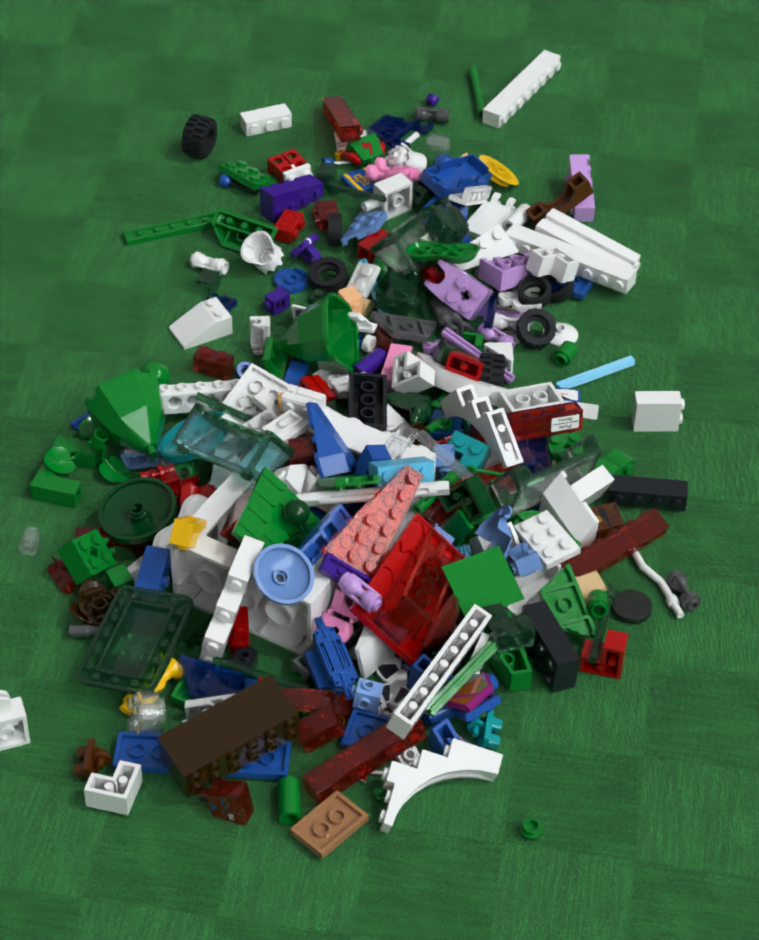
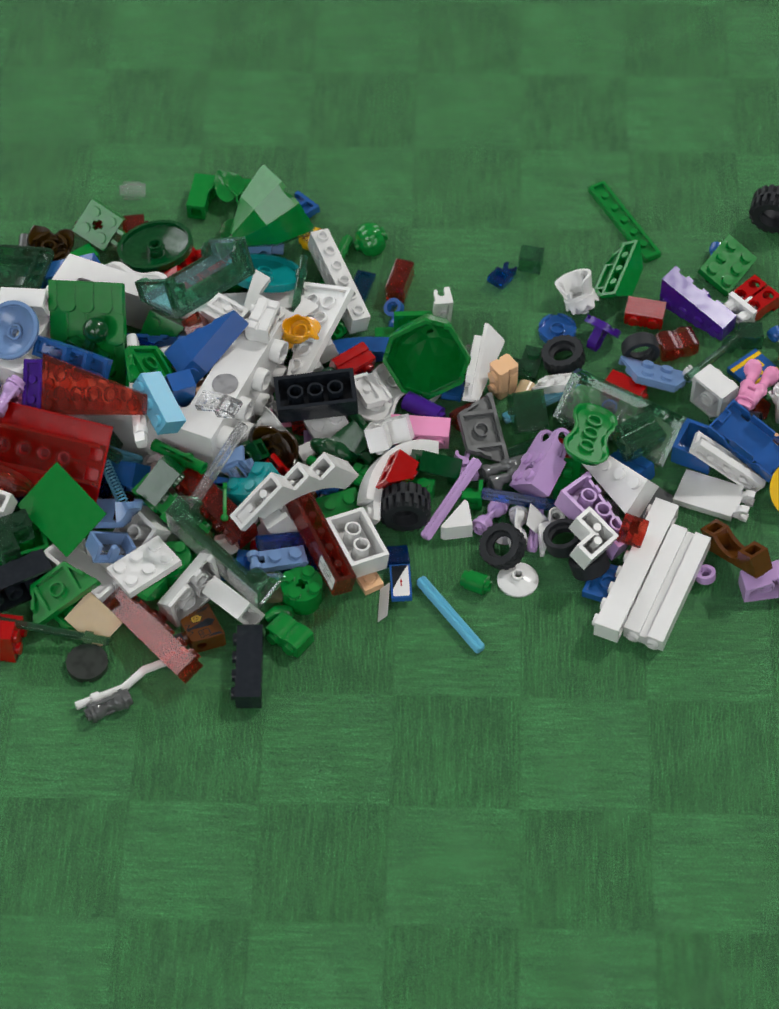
camera: 85 degrees right, 10 degrees up
white slope [169,297,233,350] -> none
yellow arch [169,515,207,550] -> none
white piece [190,251,229,276] -> none
dark purple brick [262,285,290,316] -> none
white slope [274,464,308,495] -> none
white tile [361,334,377,353] -> none
white brick [502,204,530,232] -> none
green brick [587,589,609,618] -> none
white brick [632,391,685,432] -> none
none -> flat silver sticker [212,374,238,394]
none -> medium blue plate [246,545,308,574]
none -> clear red panel [616,513,649,548]

